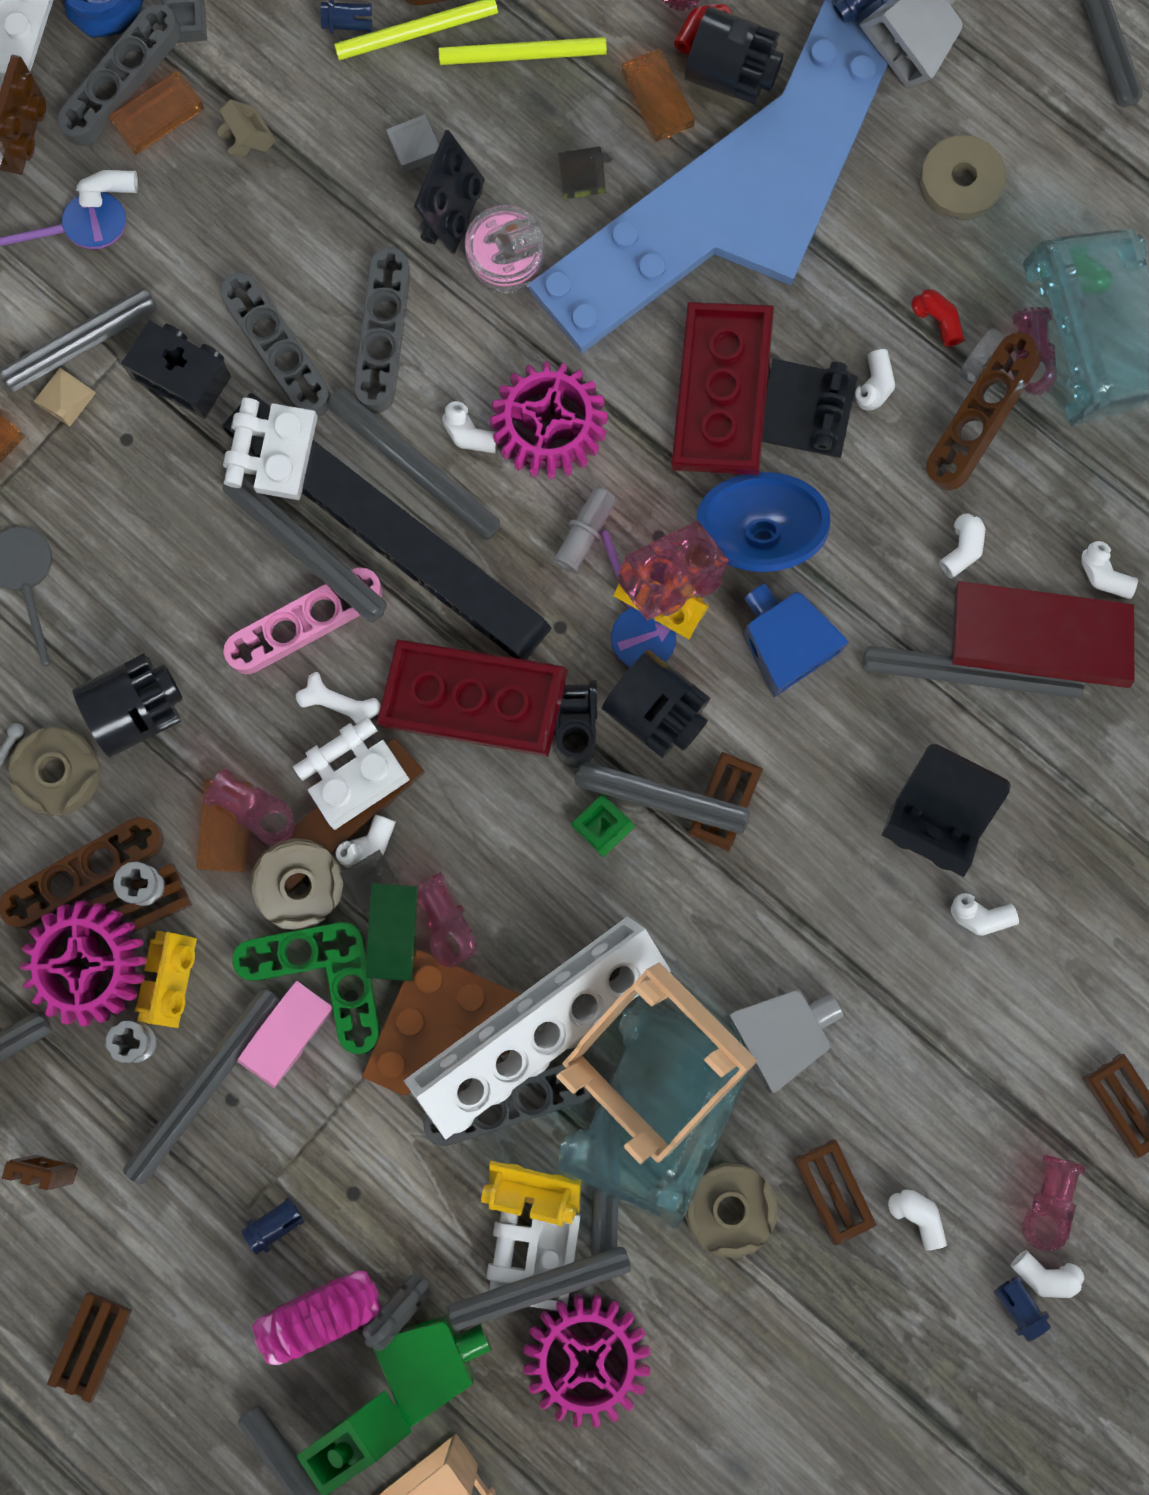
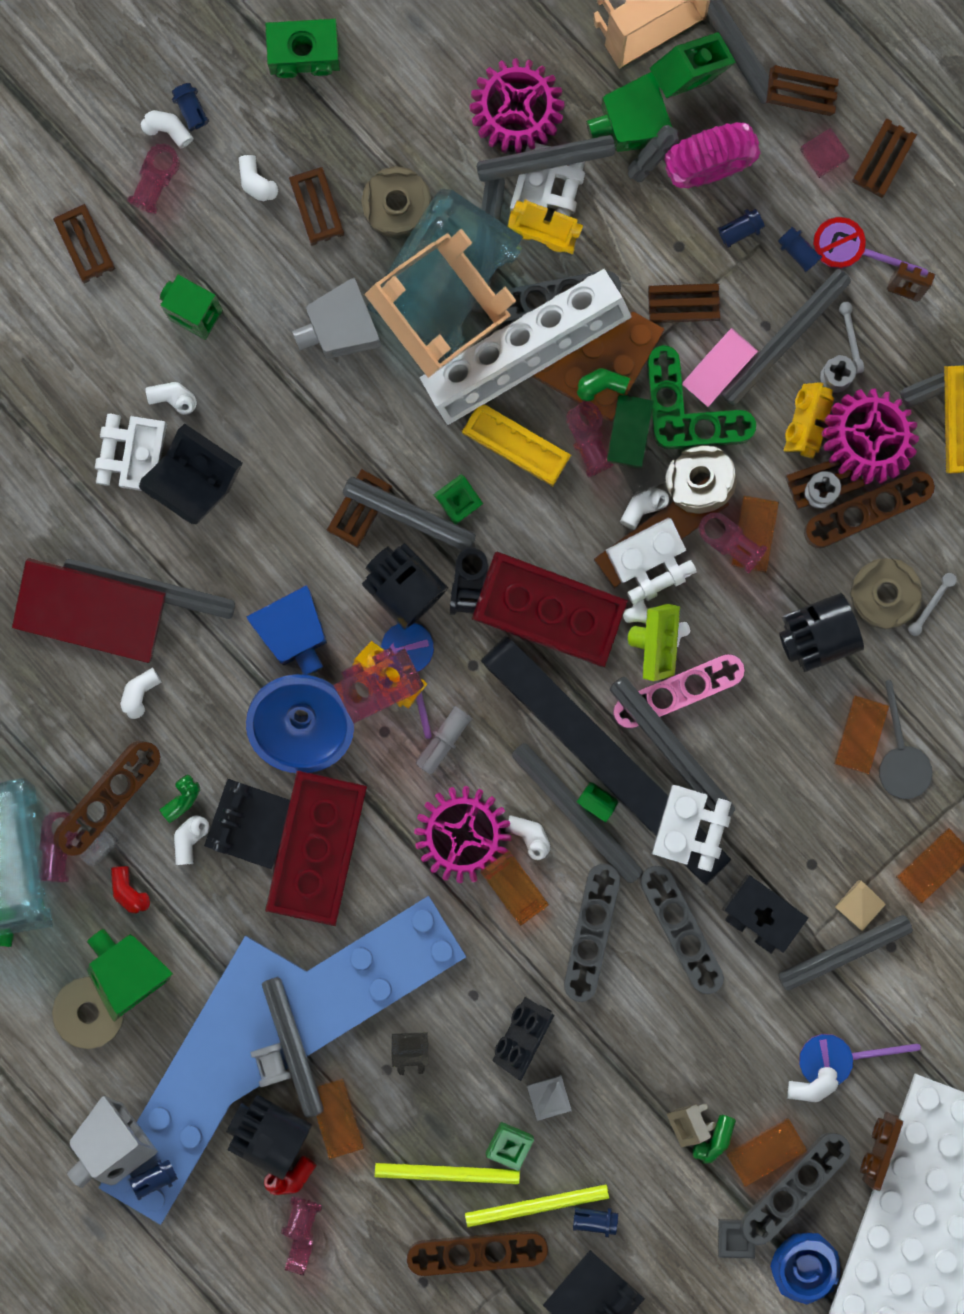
camera: 170 degrees left, 5 degrees up
clear head [465,205,545,293] -> none
white arm [1081,541,1138,599] -> none
none -> green torso [87,929,173,1022]
none -> white plate [95,414,167,491]
none -> green arm [159,775,200,824]
none -> green brick [160,275,223,340]
none -> light grey bush [250,1043,291,1087]
none -> dark grey axle [262,977,324,1118]
none -> green brick [265,18,340,78]
none -> yellow plate [462,404,571,487]
none -> clear orange tile [481,851,549,926]
none -> green tile [485,1122,534,1171]
none -> green tile [576,782,619,823]
none -> green arm [577,368,630,401]
none -> lime tile [627,604,680,681]
none -> reddish brown tile [648,284,720,323]
none -> green arm [692,1115,736,1164]
none -> reddish brown tile [766,65,839,116]
none -> dark blue pin [778,227,822,273]
none -> clear pink tile [800,128,850,178]
none -> piece [813,217,928,276]
none -> clear orange tile [834,696,889,775]
none -> light grey hinge [839,302,864,374]

